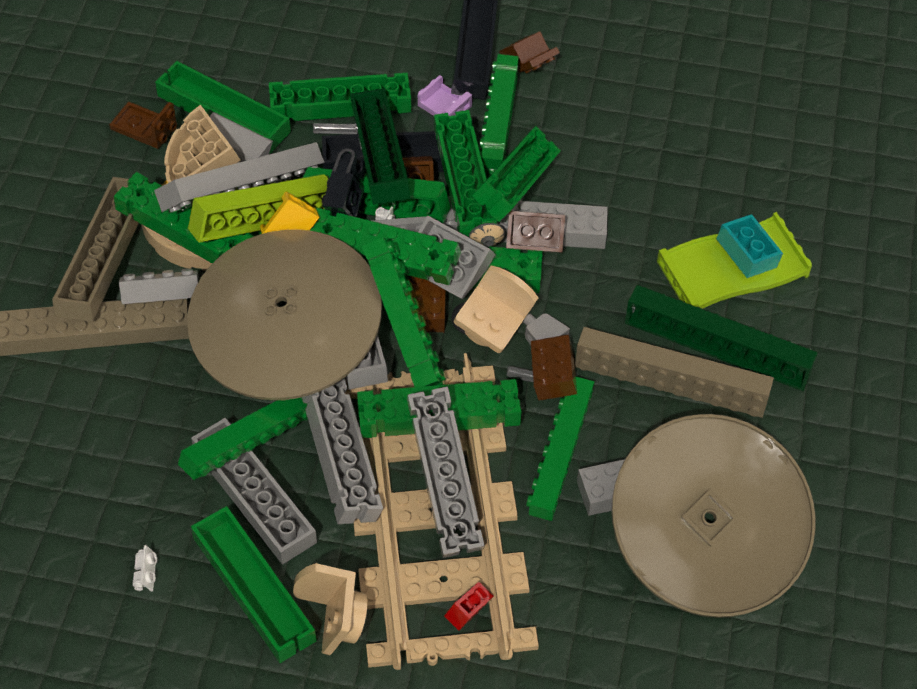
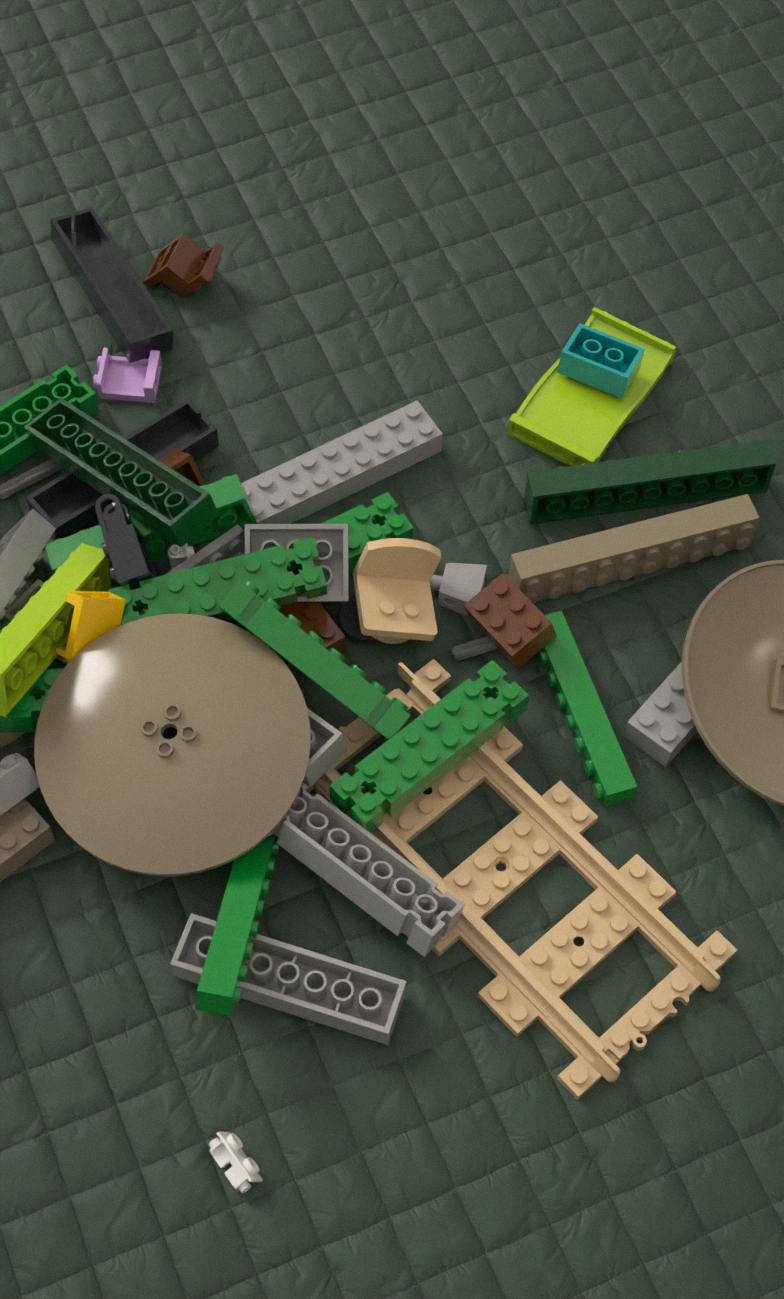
camera: 35 degrees left, 5 degrees up
green piece [191,506,316,663] -> none
tan piece [293,563,367,655] -> none
light grey brick [407,387,484,558] -> none
green brick [434,110,497,237] -> none
red arch [444,582,494,631] -> none
dish [469,223,505,247] -> none
green brick [472,126,561,222] -> none
green brick [480,54,519,179] -> none
brick [506,210,565,252] -> none

